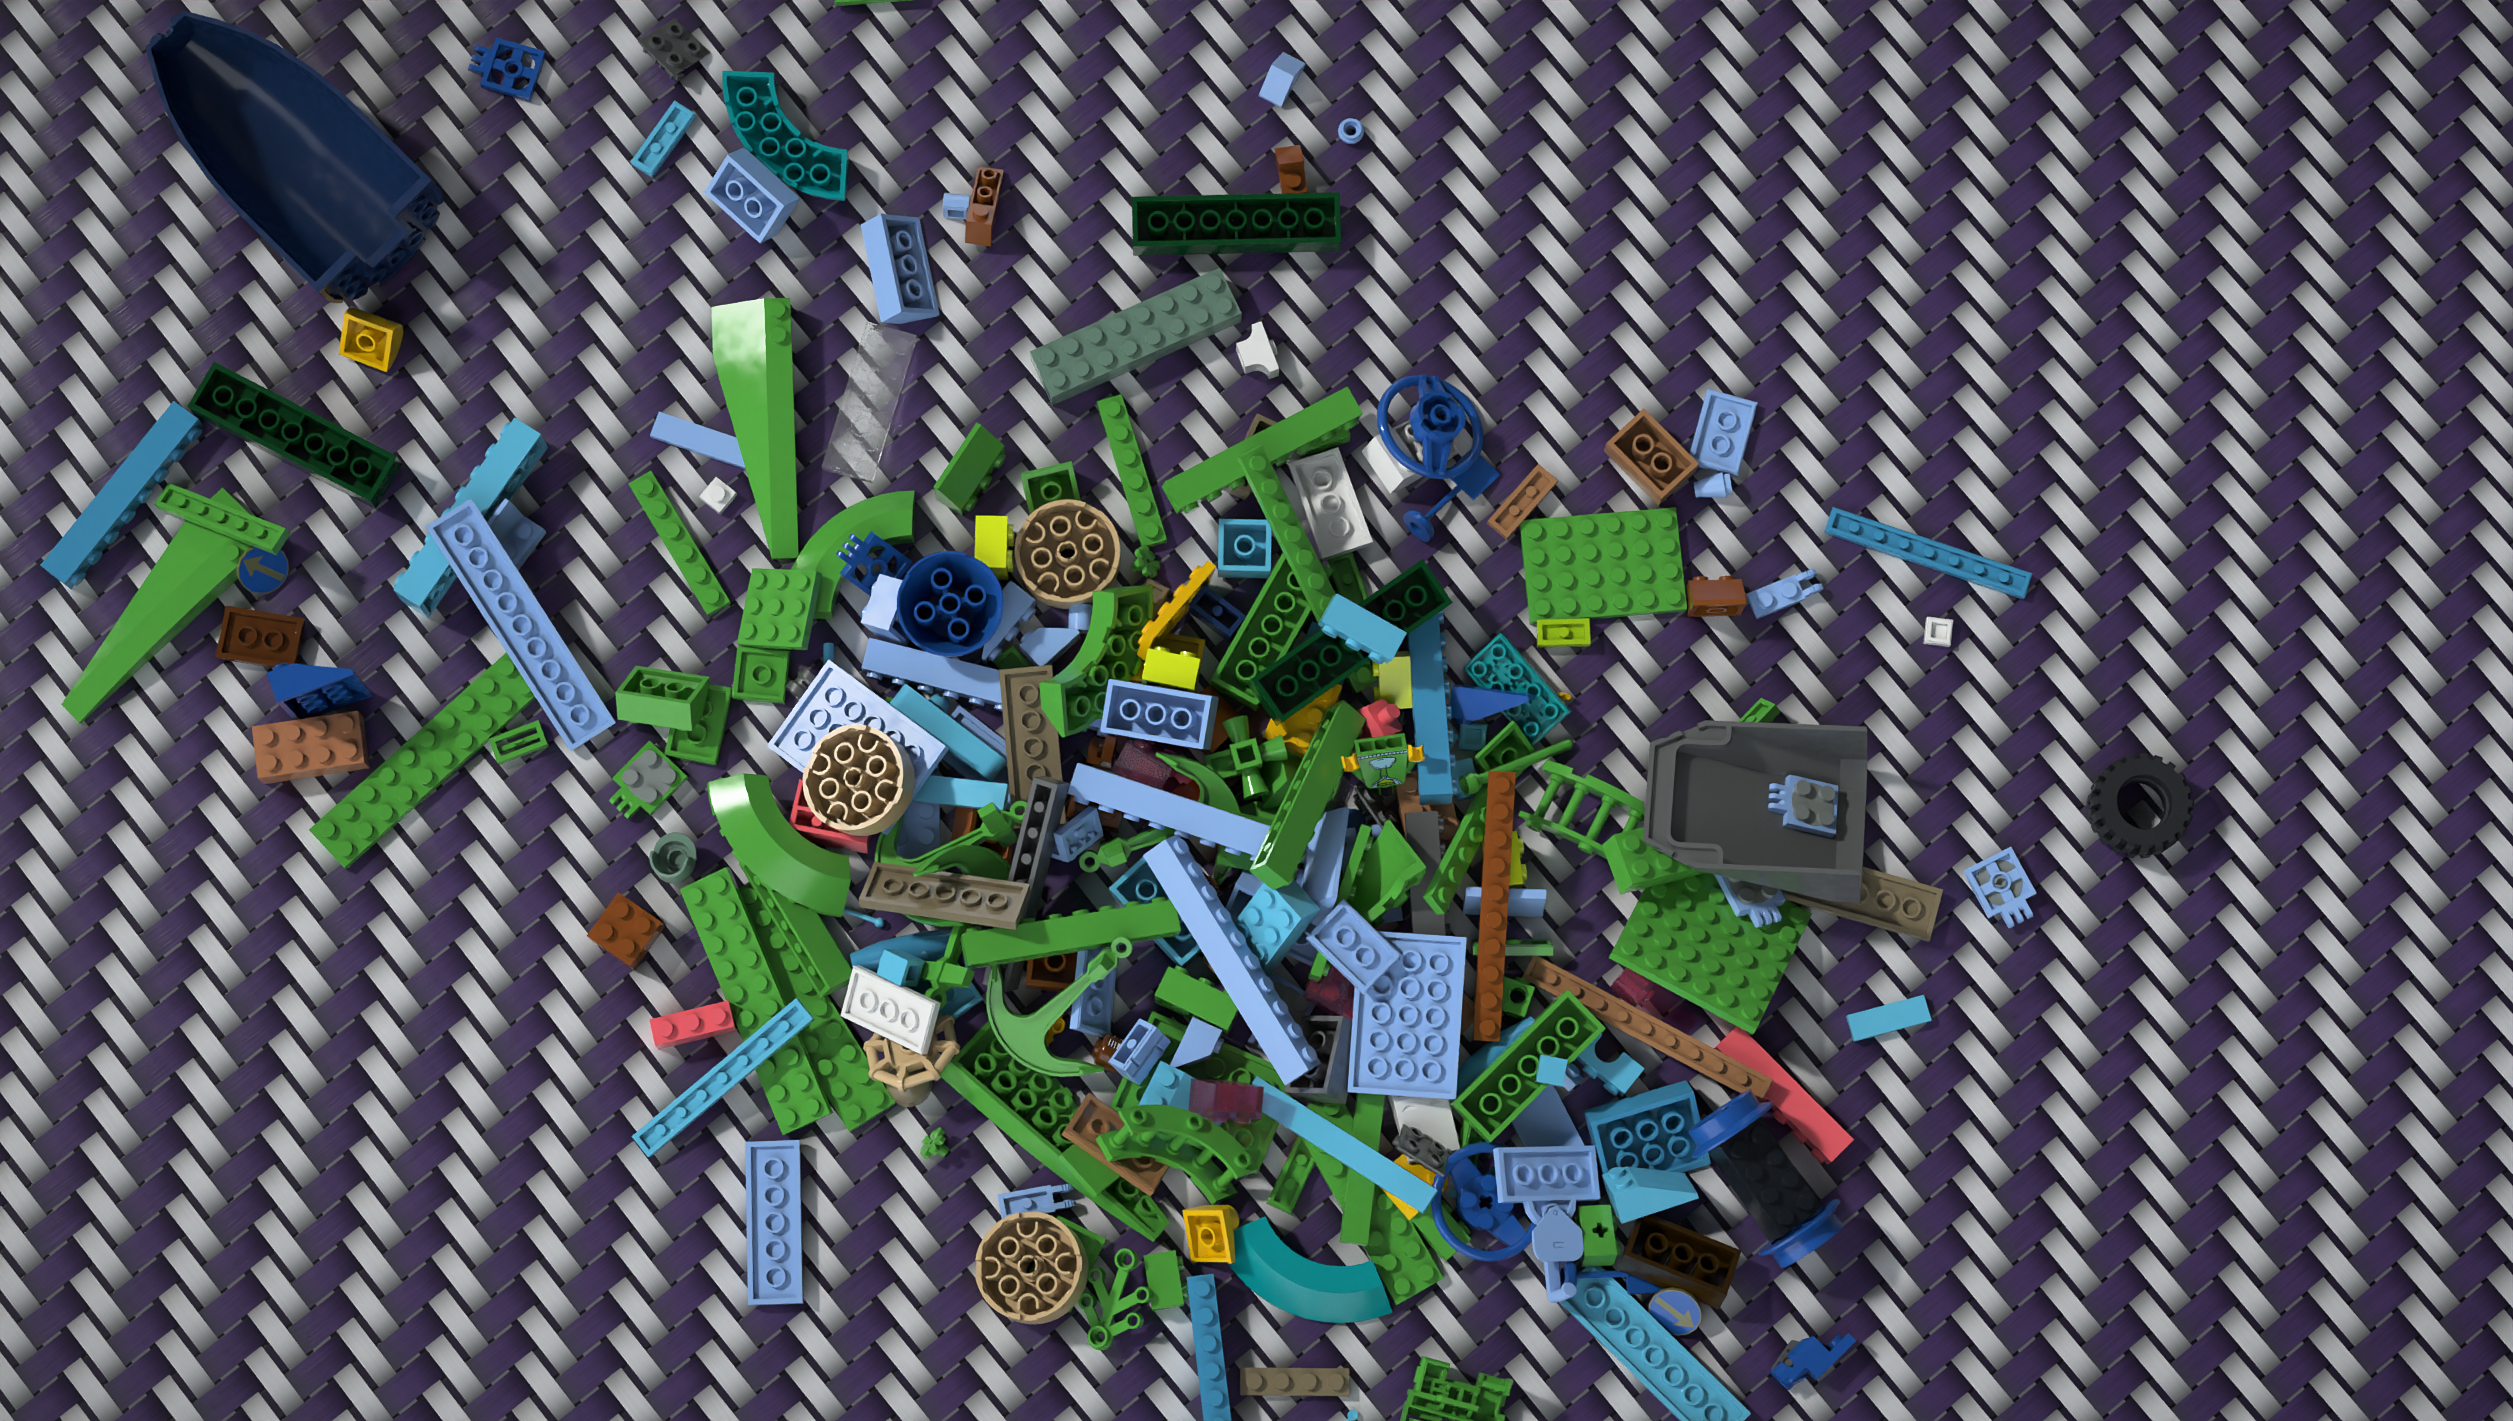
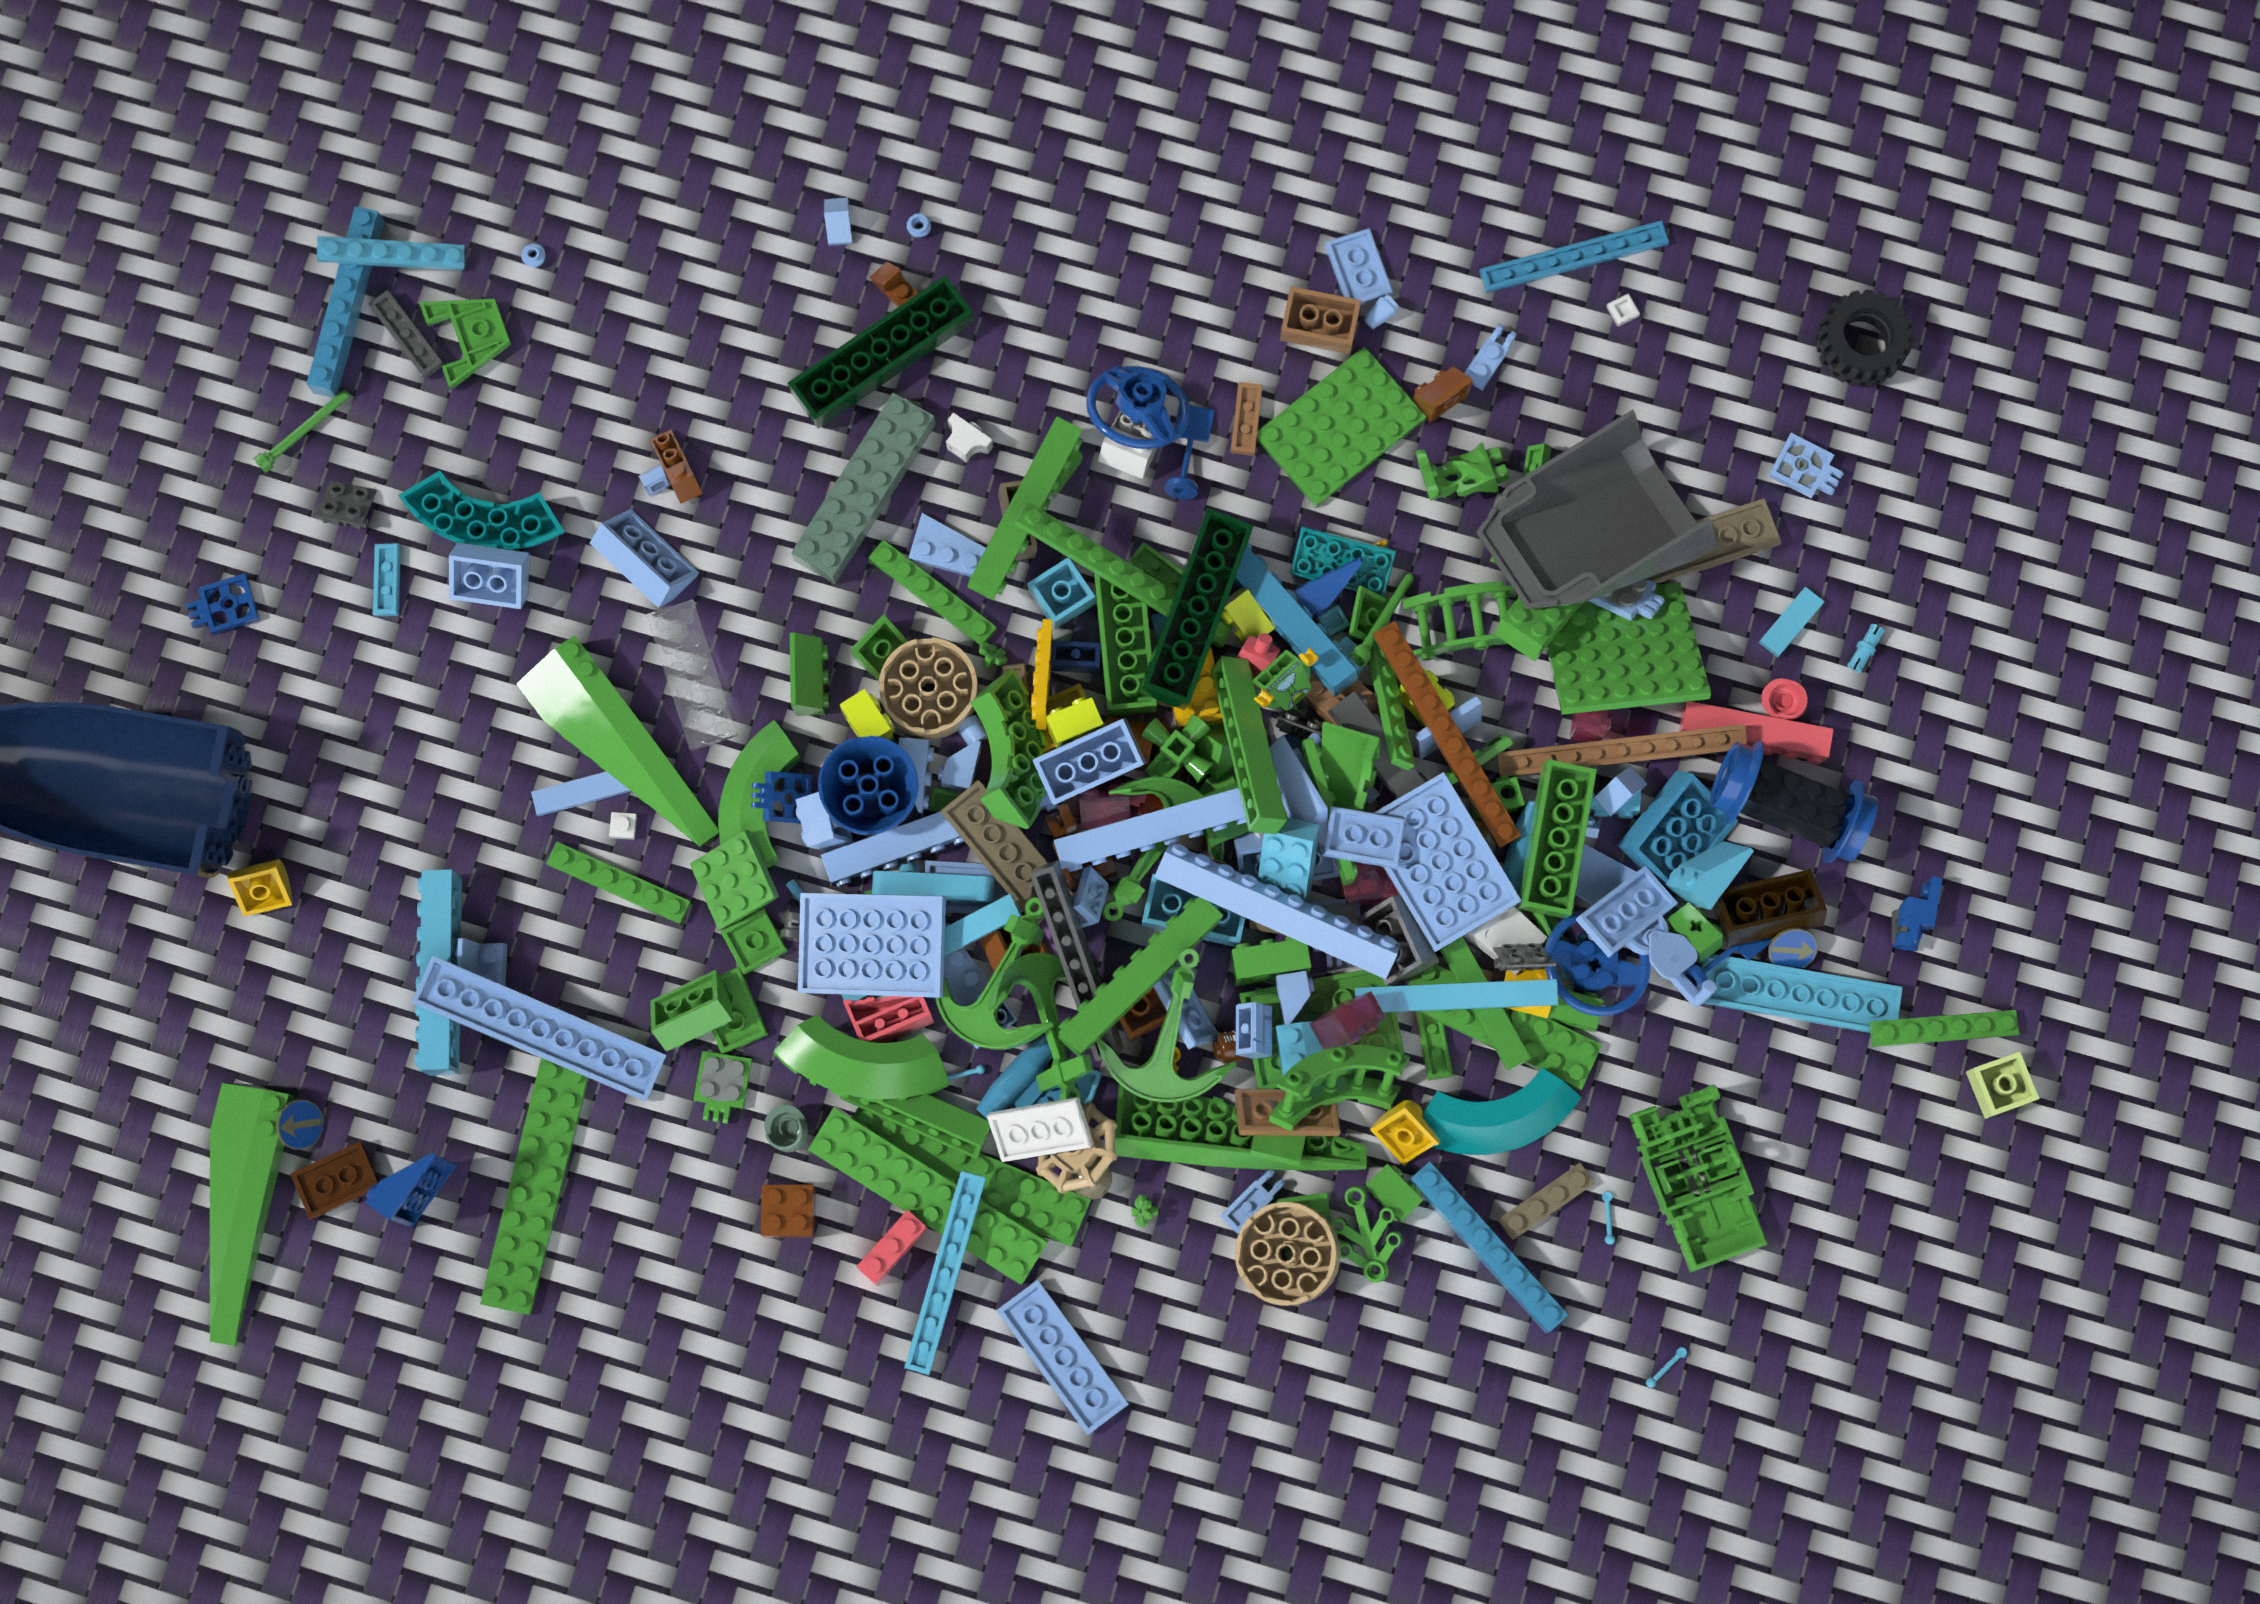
camera: 30 degrees left, 0 degrees up
dark azure brick [40,401,204,589] -> none
bright green plate [155,483,291,555] -> none
dark green brick [187,362,402,509] -> none
nougat brick [252,711,370,784] -> none
bright green tile [489,720,549,765] -> none
tan brick [803,724,915,836] -> none
dark tan plate [859,862,1031,930] -> none
medium azure brick [877,949,925,986] -> none
white plate [1289,447,1373,561] -> none
medium azure brick [1317,594,1406,664] -> none
medium azure tile [1535,1055,1568,1087] -> none
lime plate [1536,618,1591,648] -> none
piece [1768,774,1838,838] -> none
none -> light blue wing [909,513,986,577]
none -> bright green hips [1415,442,1509,501]
none -> light blue slope [1594,766,1647,817]
none -> coral helmet [1762,678,1808,721]
none -> medium azure pin [1847,624,1885,673]

